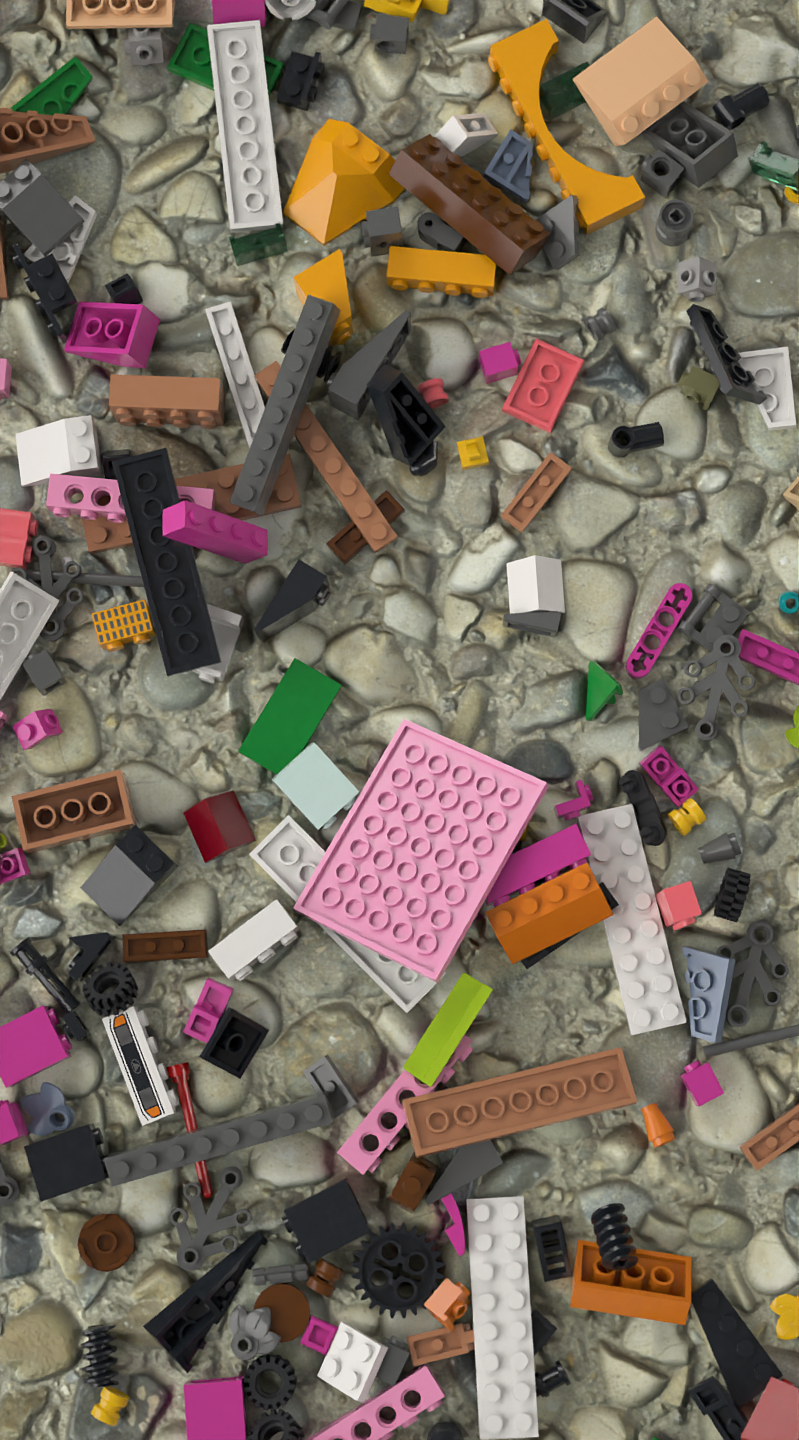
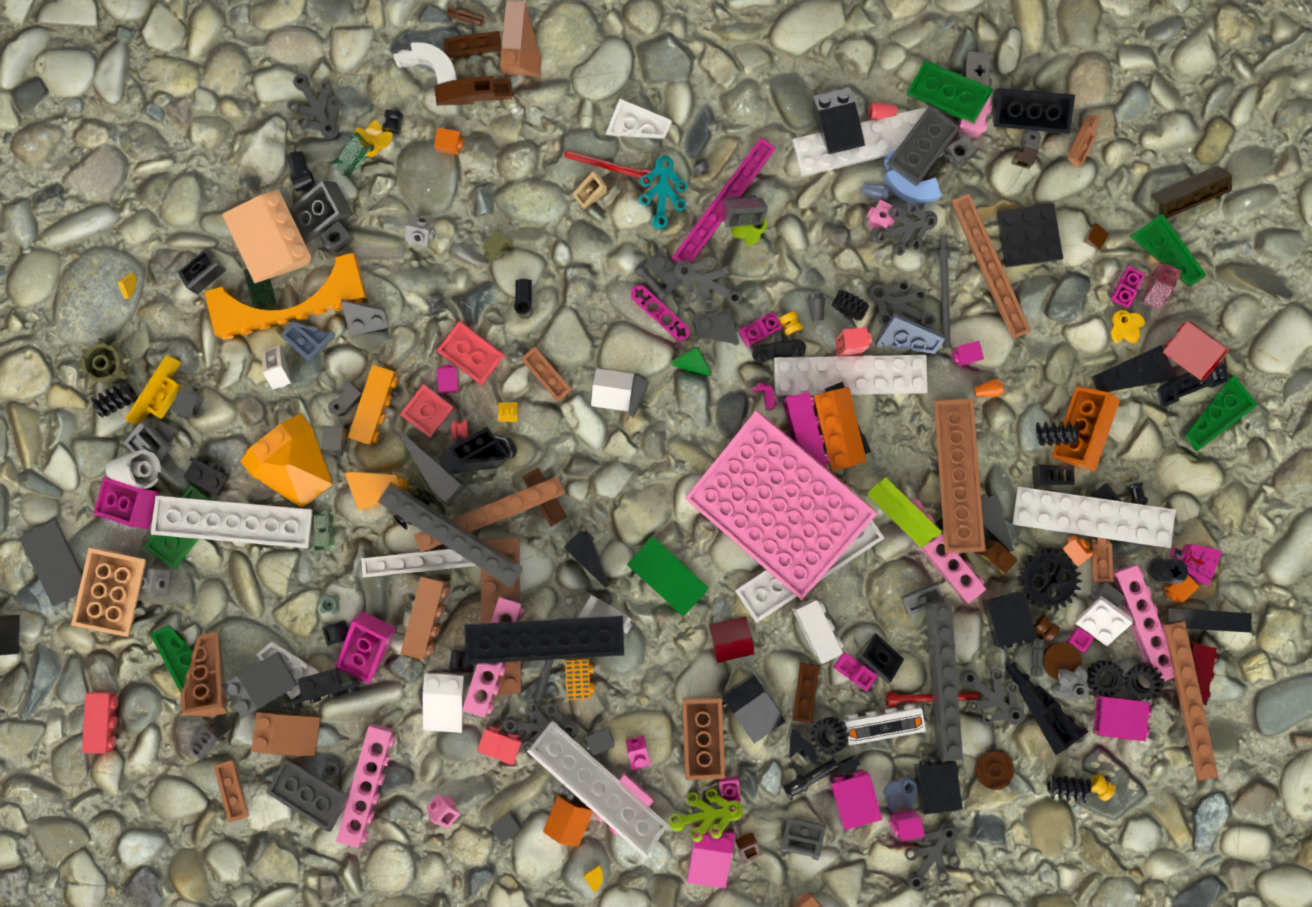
camera: 90 degrees left, 5 degrees up
dark pink brick [163,500,268,564] -> none
light aqua brick [272,742,359,830] -> none
reddish brown brick [389,134,550,275] -> none
dark pink slope [441,1192,465,1256] -> none
dark grey wheel [655,199,694,247] -> none
black wing [686,304,767,405] -> none
white wing [738,347,796,431] -> none
none -> sand green plate [320,594,340,614]
none -> coral plate [400,384,454,438]

